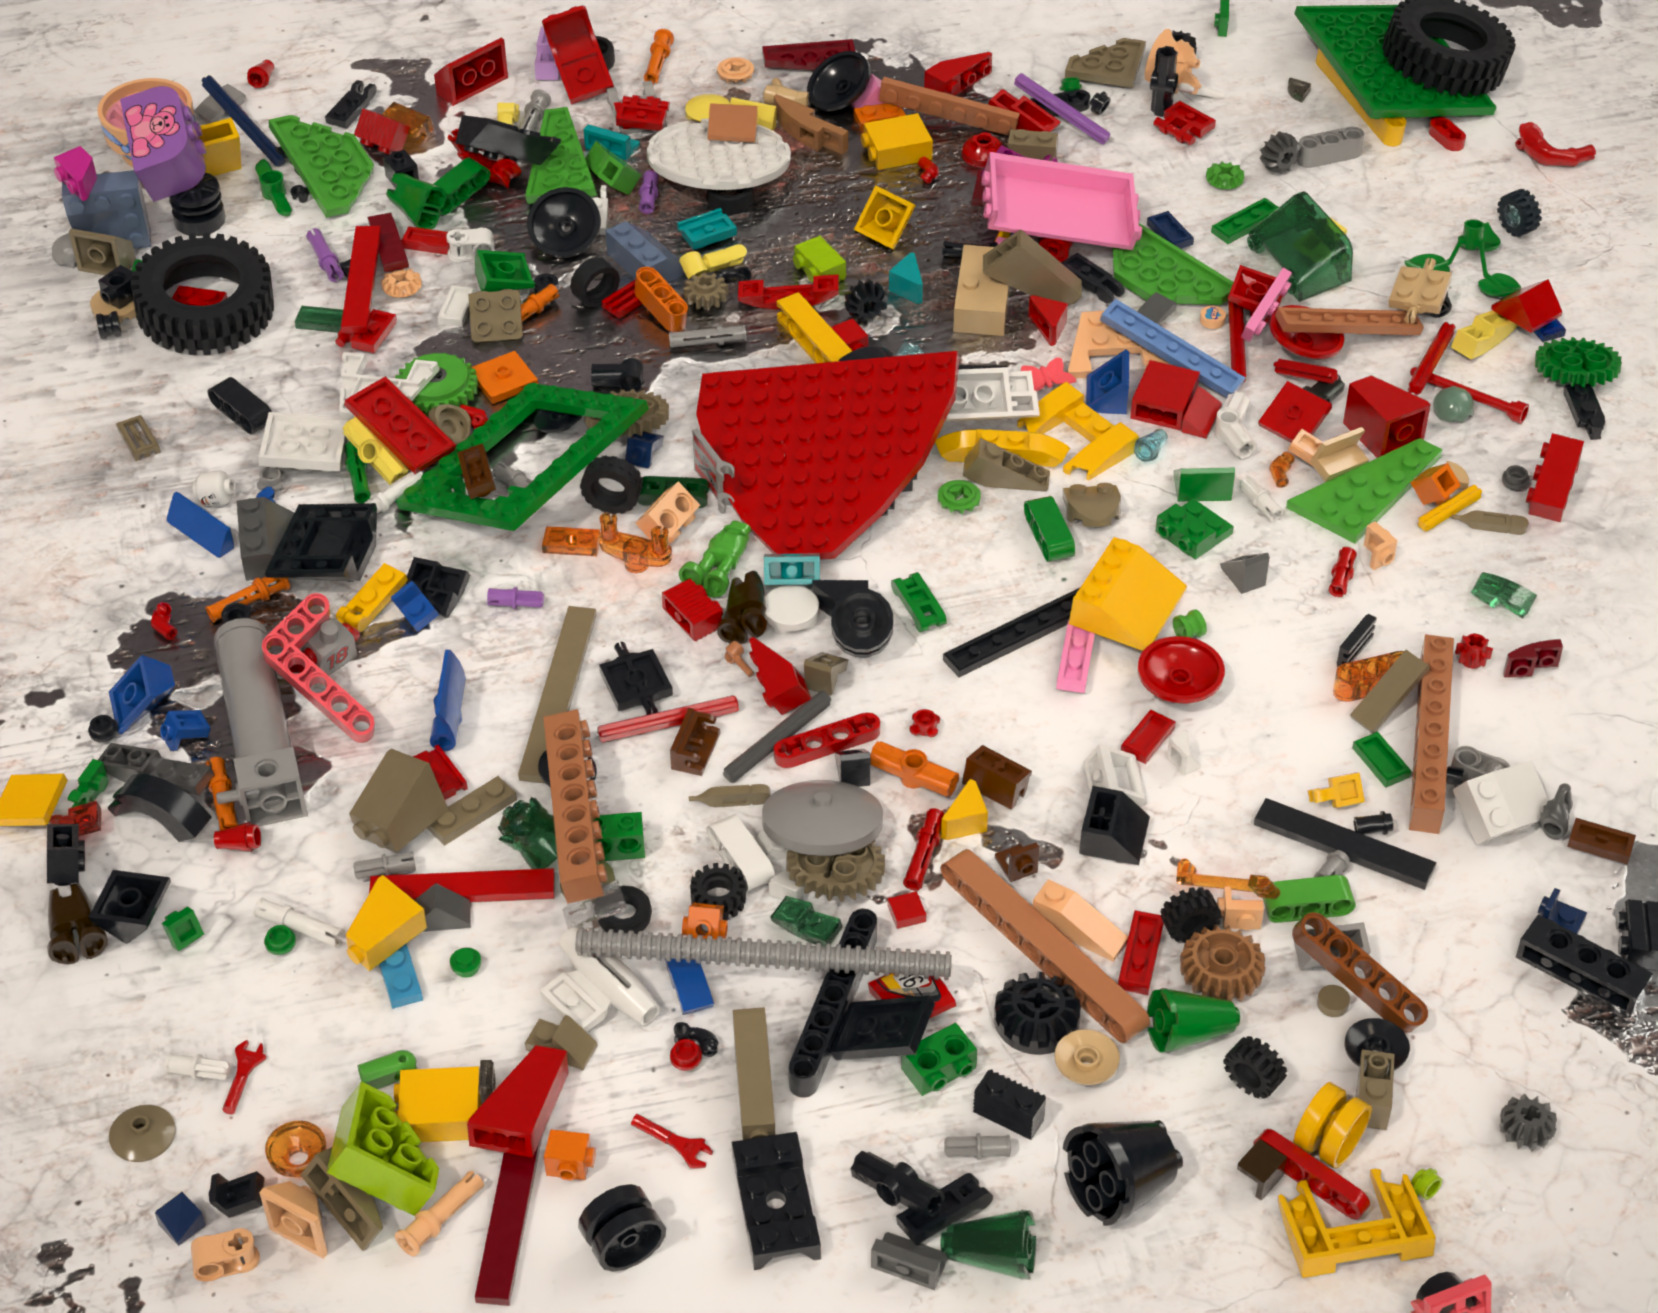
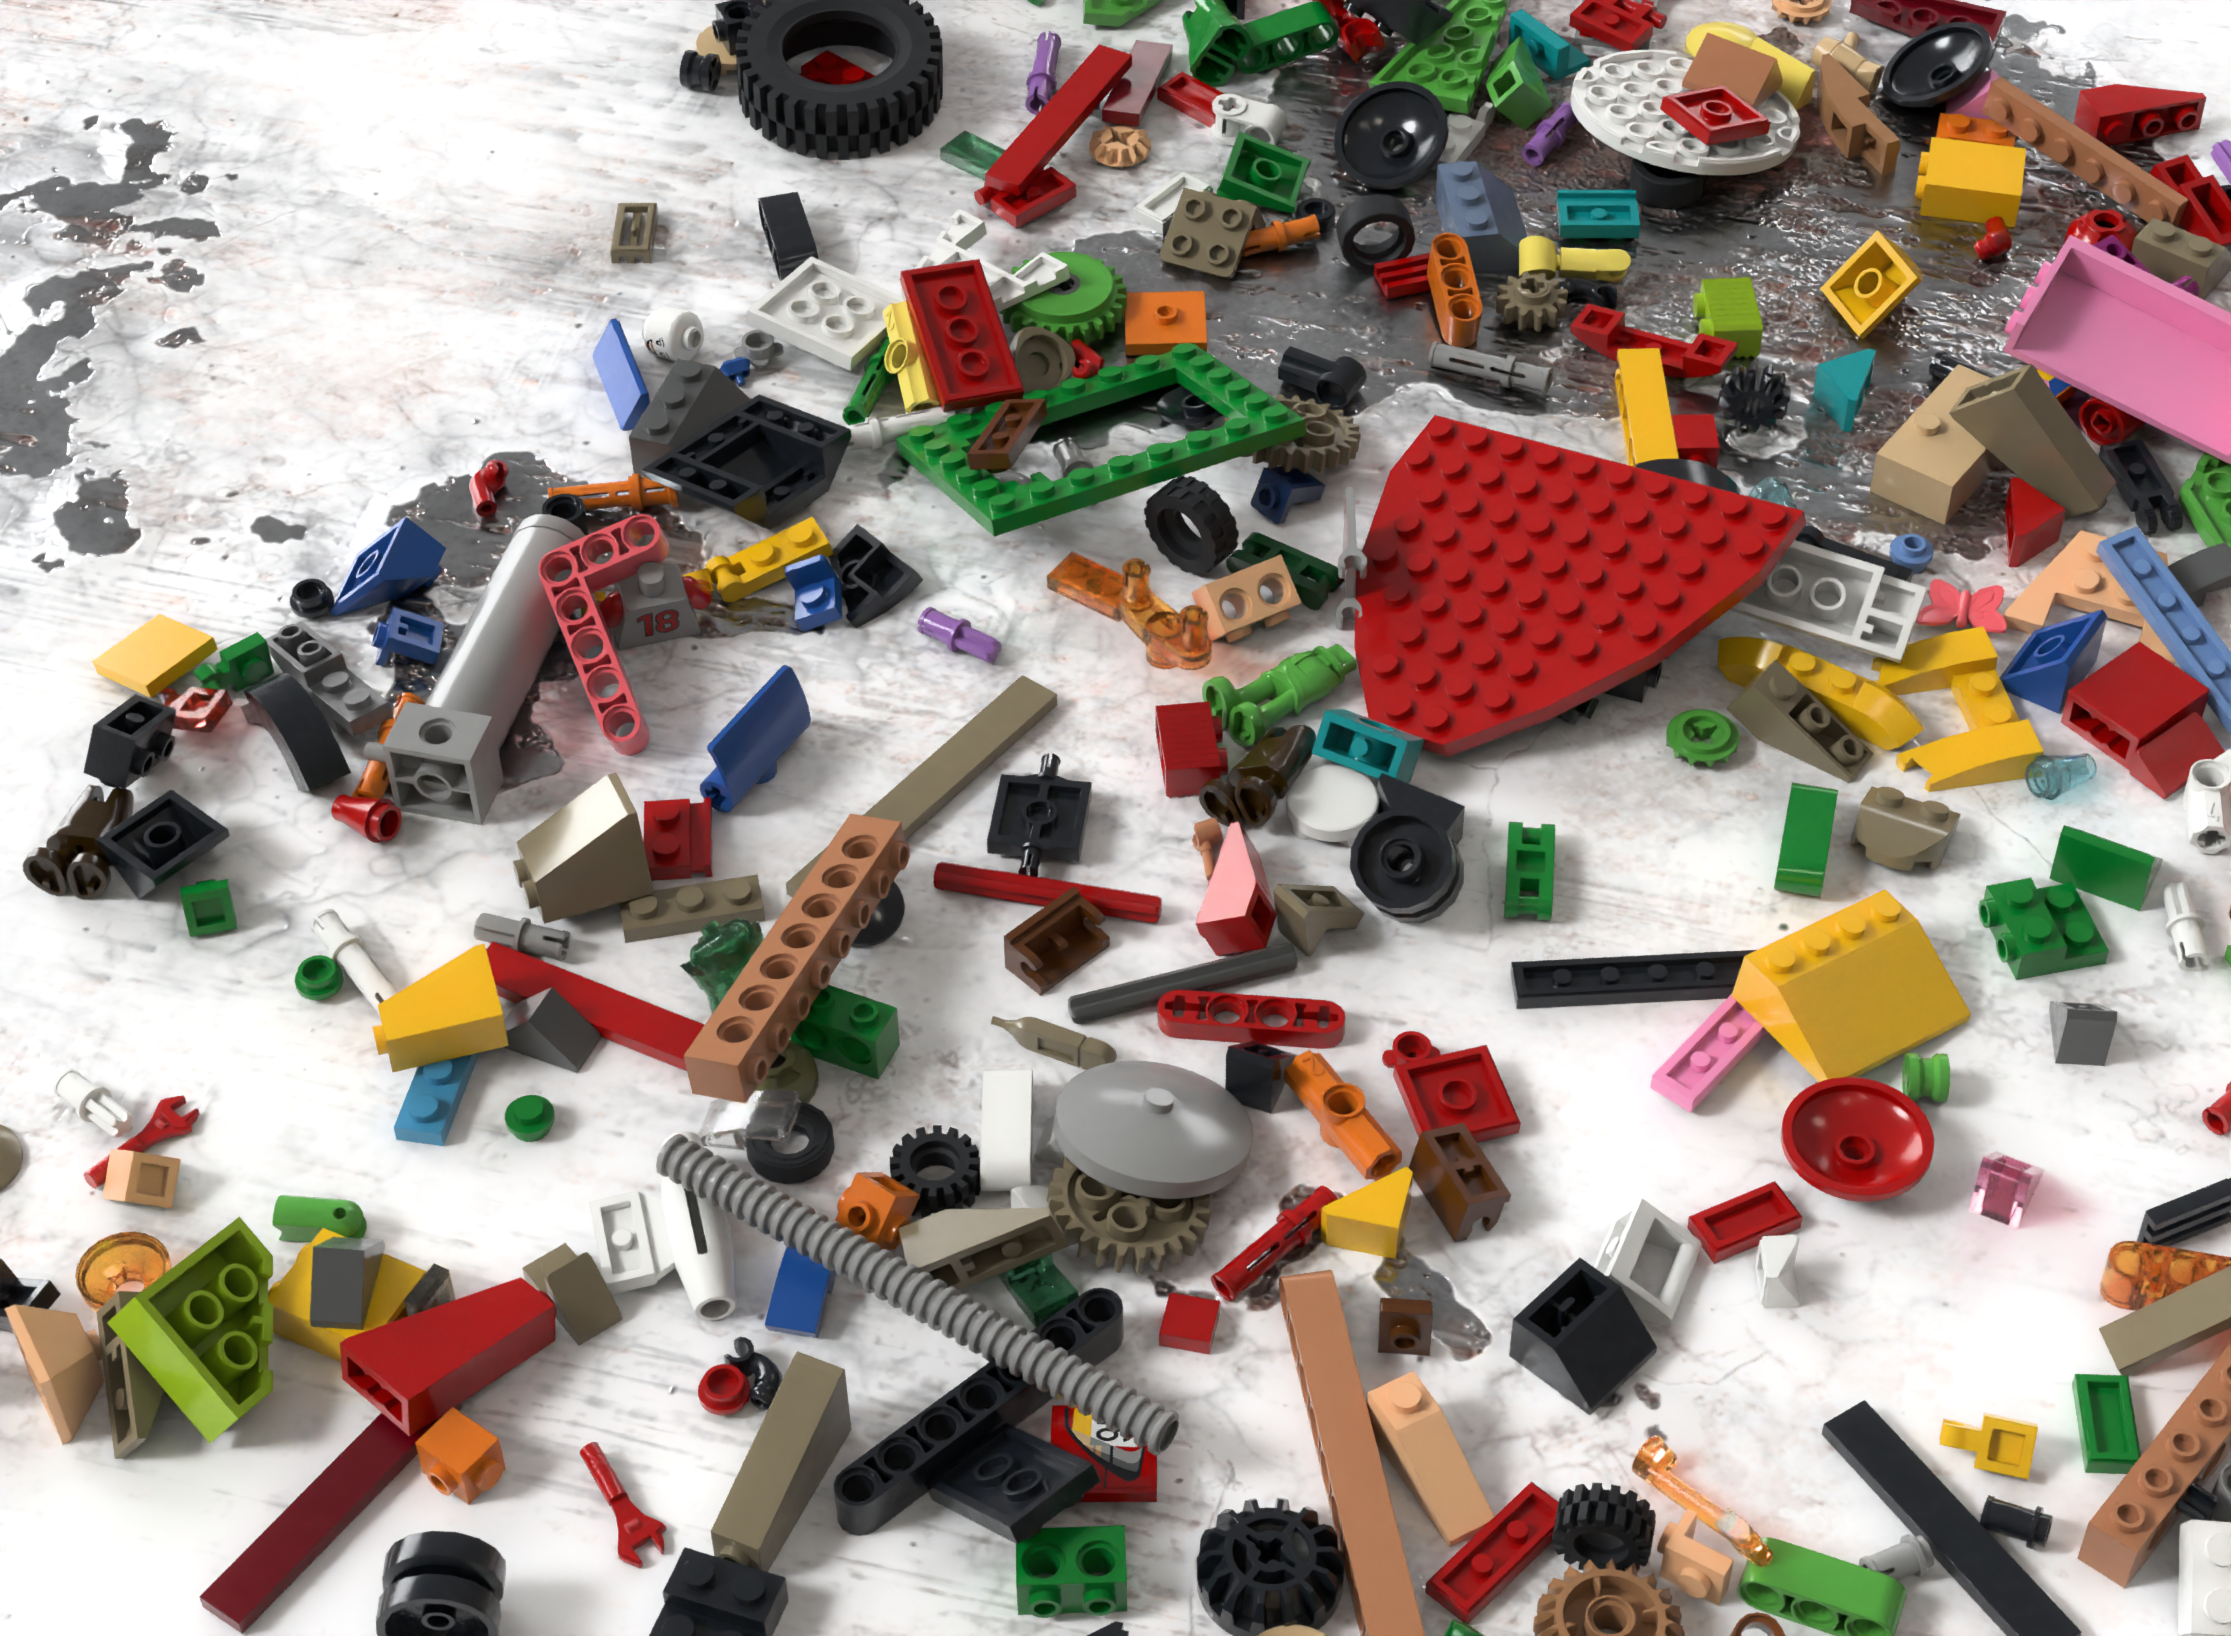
camera: 30 degrees right, 0 degrees up
light nougat pin [395,1171,484,1257] -> none
none -> light nougat panel [103,1149,181,1209]
none -> dark grey slope [310,1237,385,1330]
none -> dark tan slope [899,1208,1069,1290]
none -> red plate [1393,1045,1521,1143]
none -> red plate [1660,85,1771,146]
none -> medium blue plate [1889,534,1934,573]
none -> clear pink slope [1969,1151,2044,1229]

